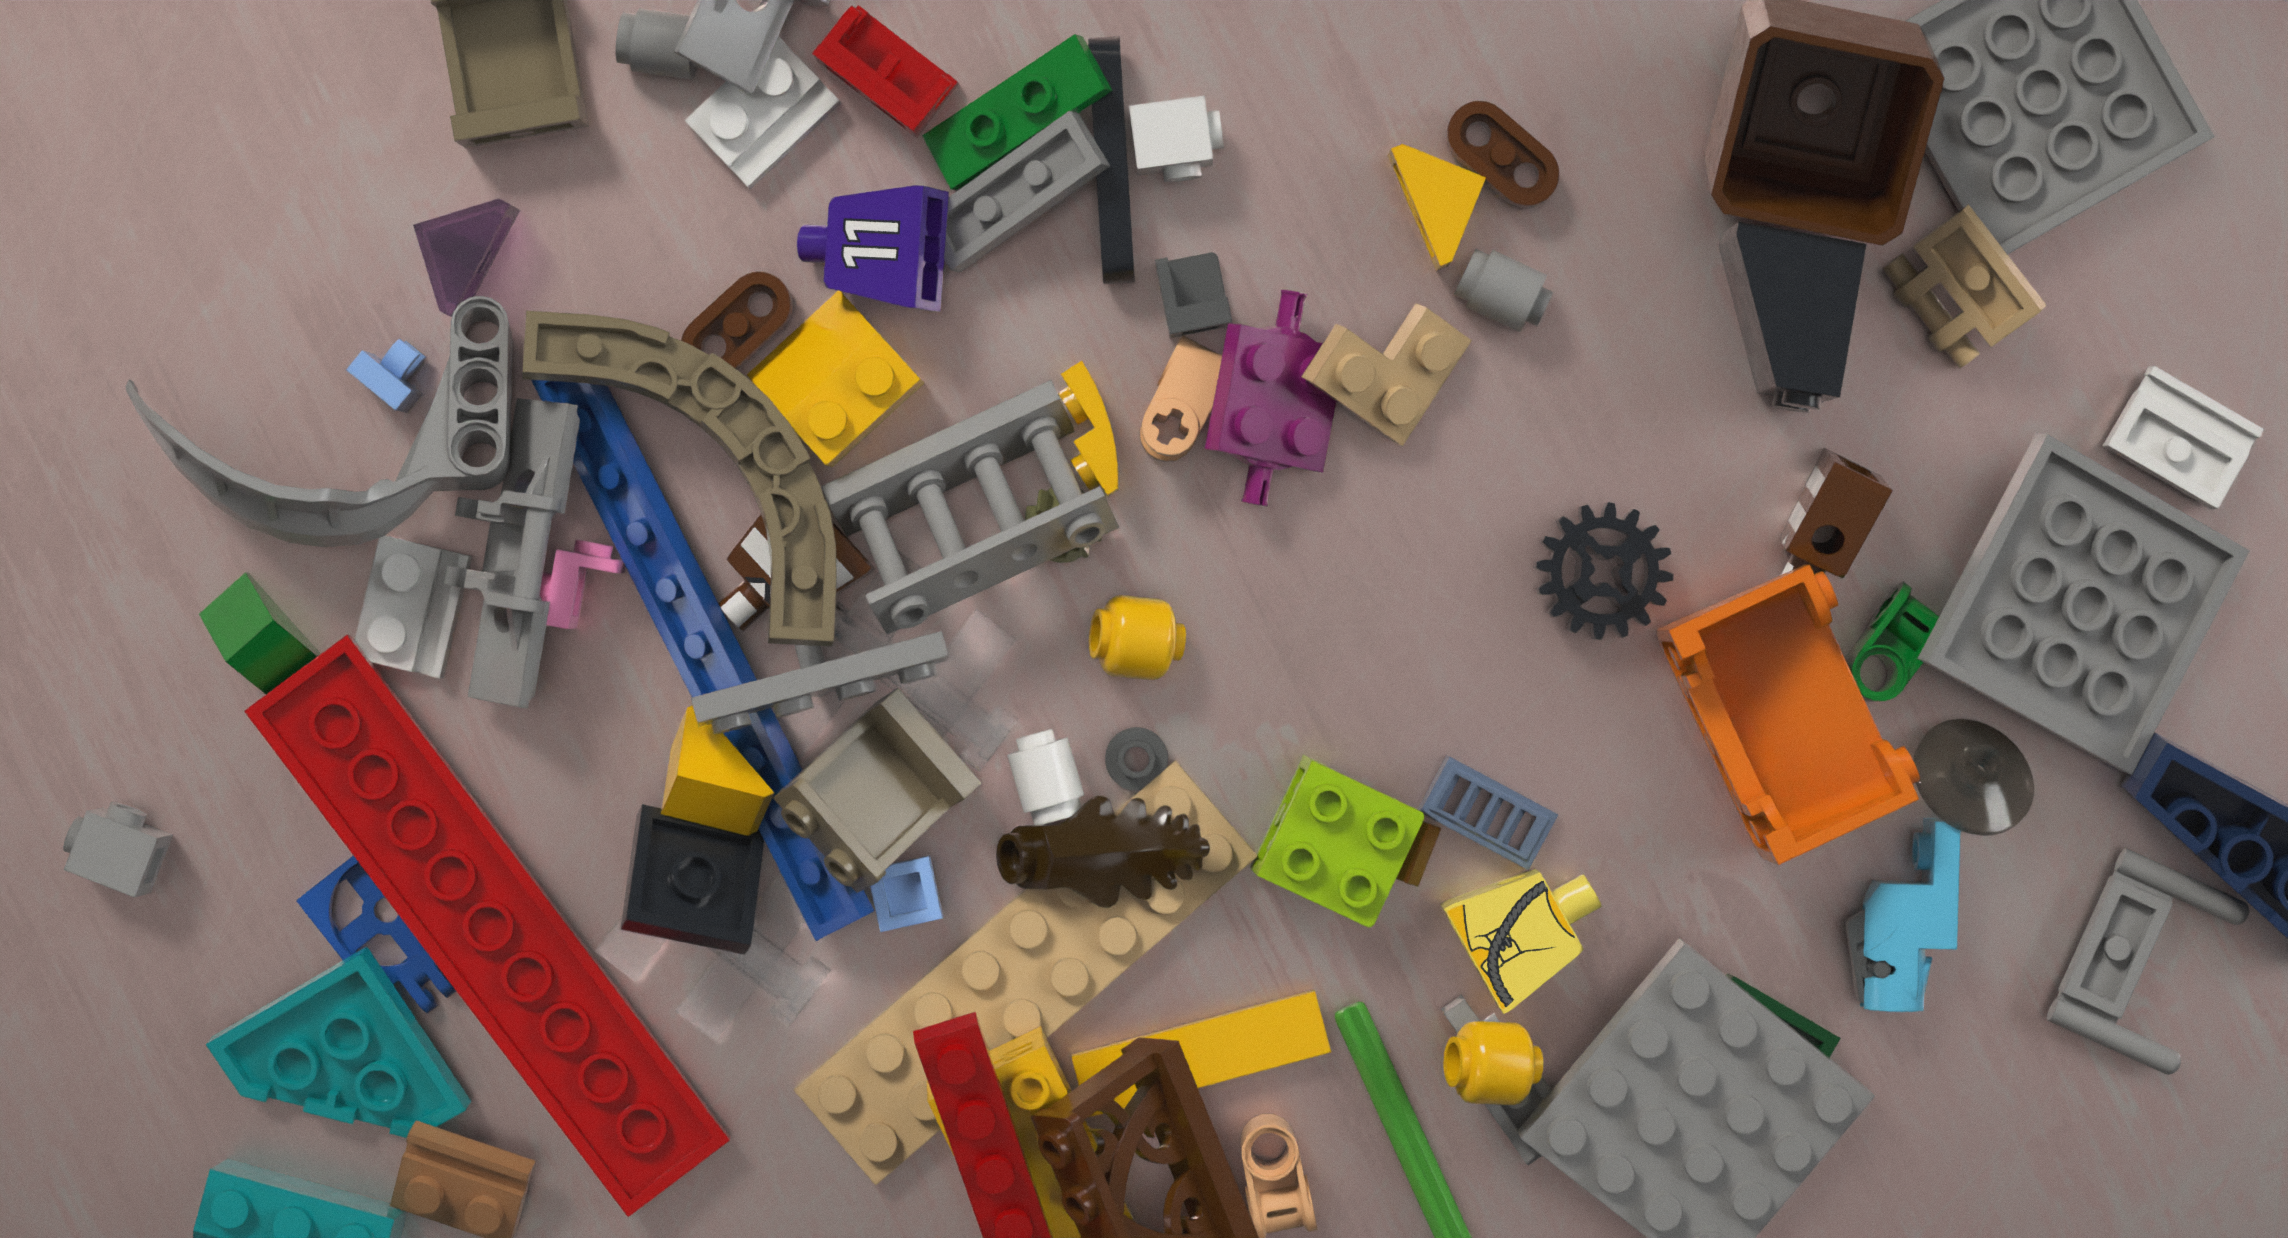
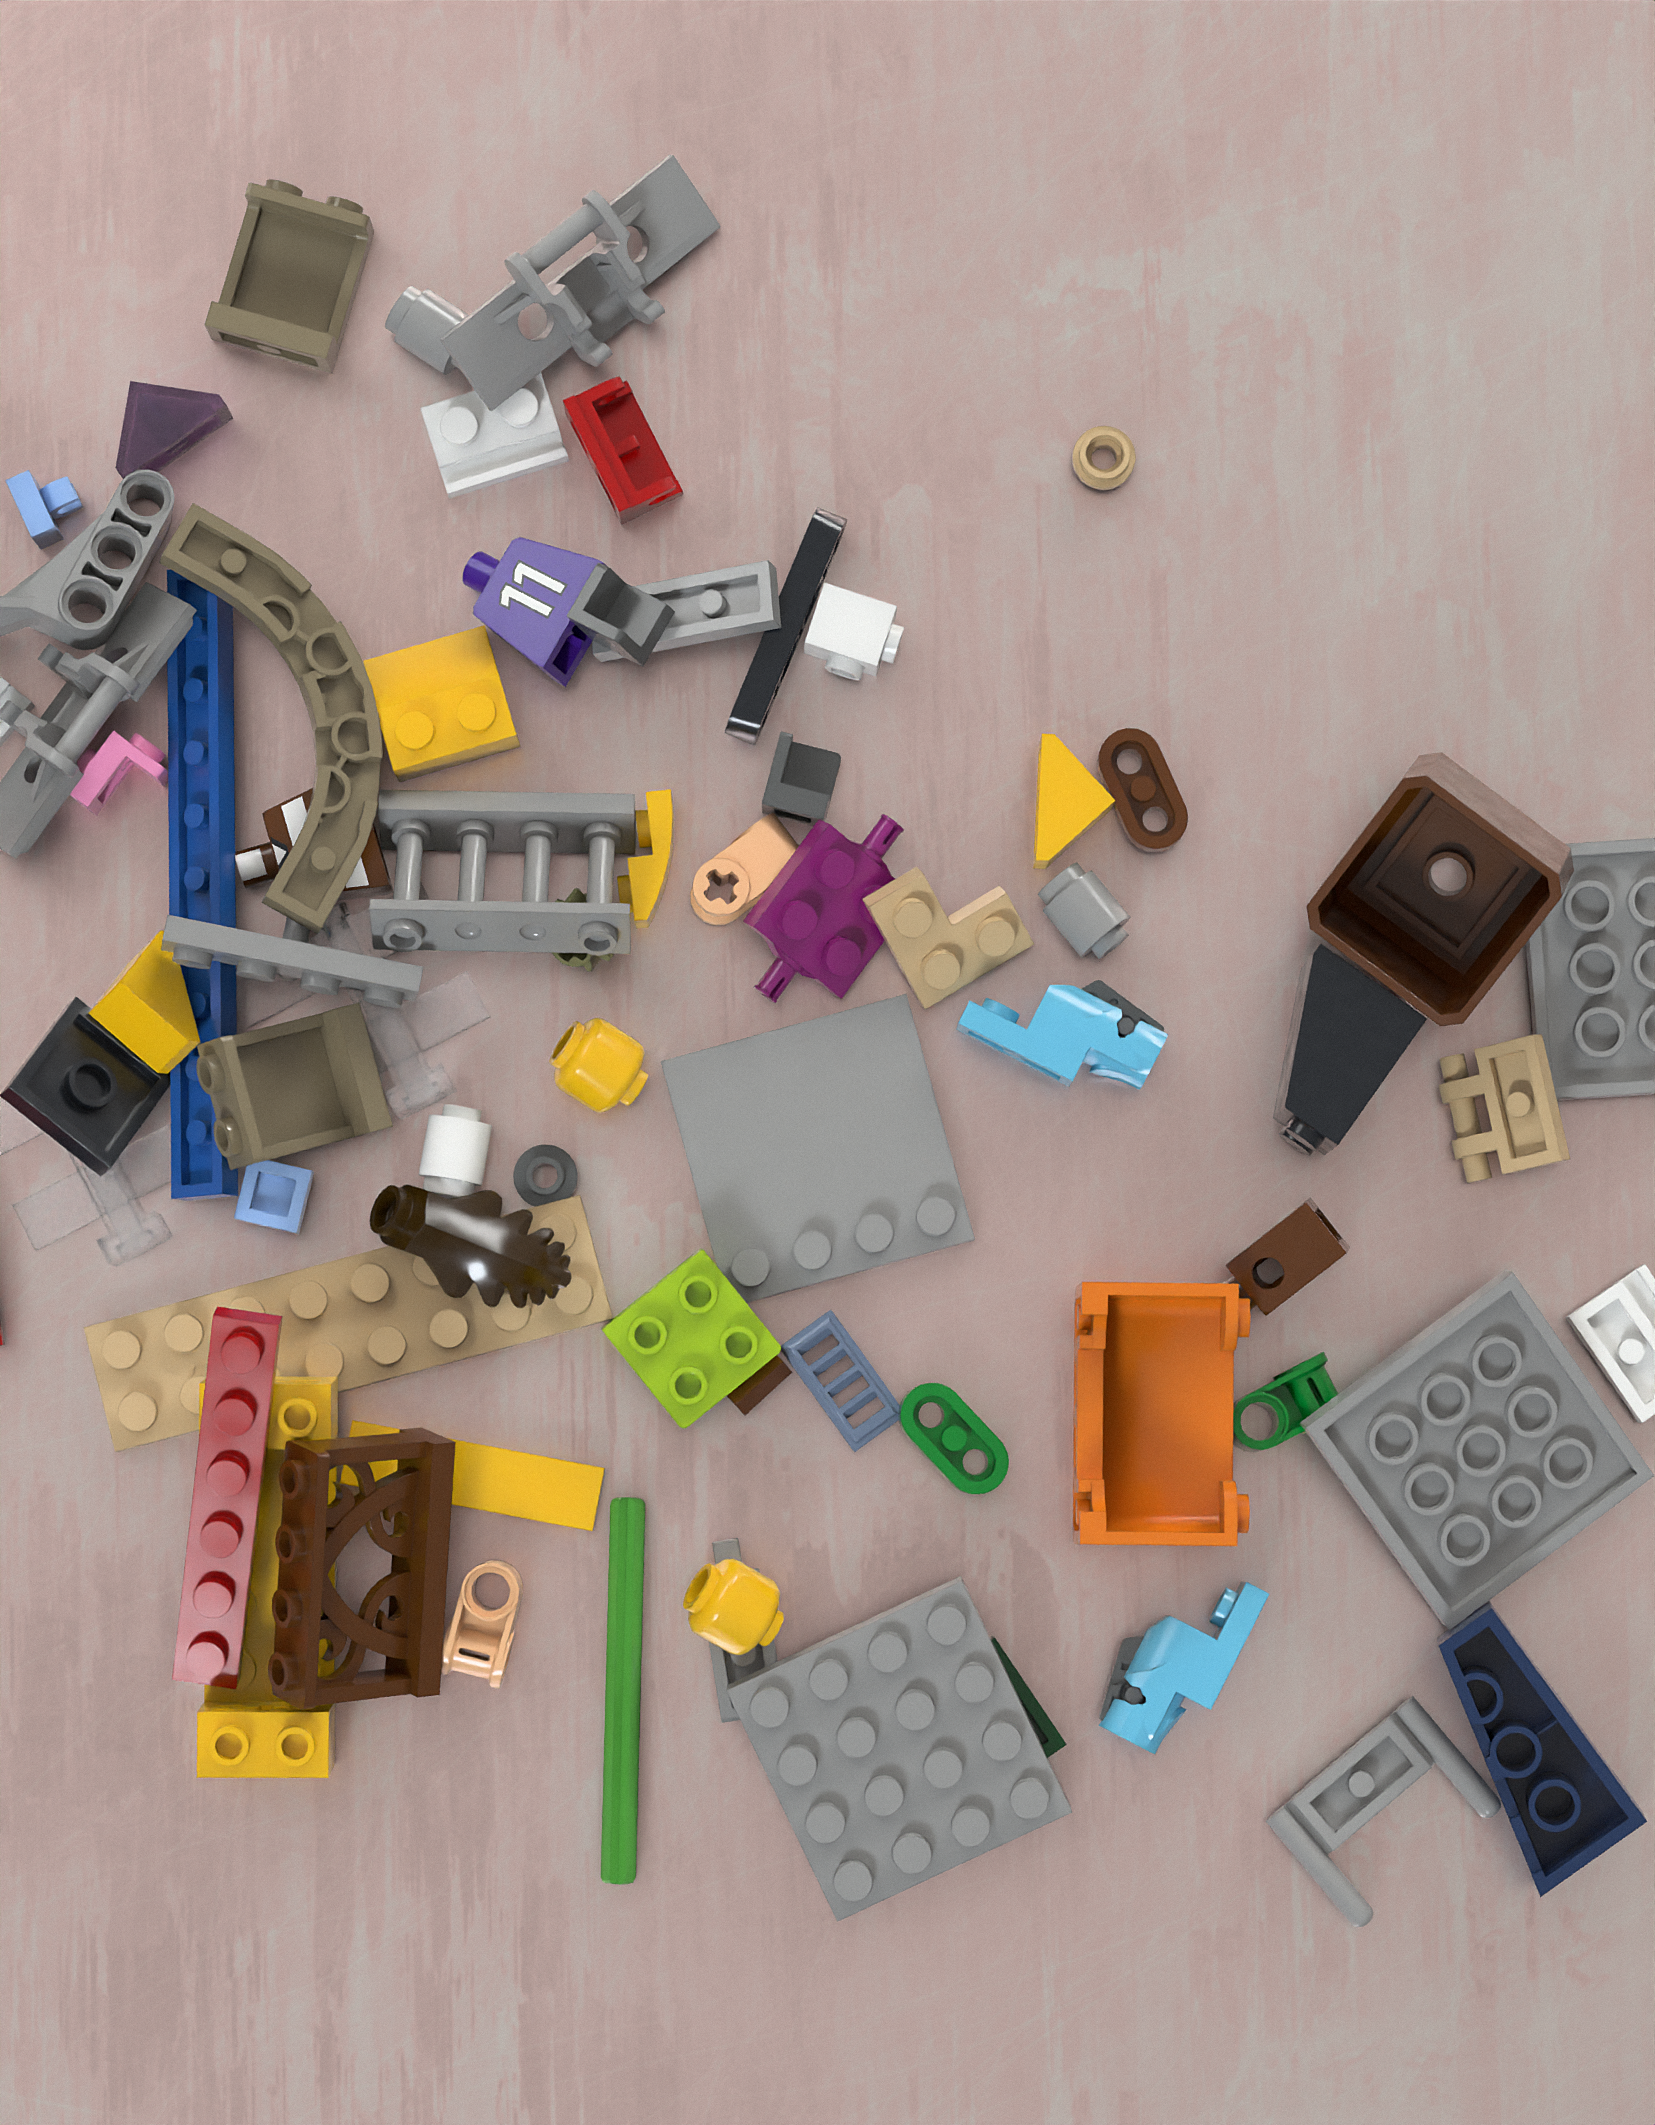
camera: 20 degrees right, 5 degrees down
reddish brown plate [681,272,793,370] -> none
green plate [922,34,1113,191] -> none
light yellow torso [1440,869,1602,1014] -> none
black gear [1533,502,1674,640] -> none
clear smoke dish [1913,719,2034,836] -> none
none -> dark grey panel [566,563,675,666]
none -> light grey plate [661,994,975,1303]
none -> green plate [898,1383,1009,1494]
none -> medium azure plate [956,980,1168,1090]

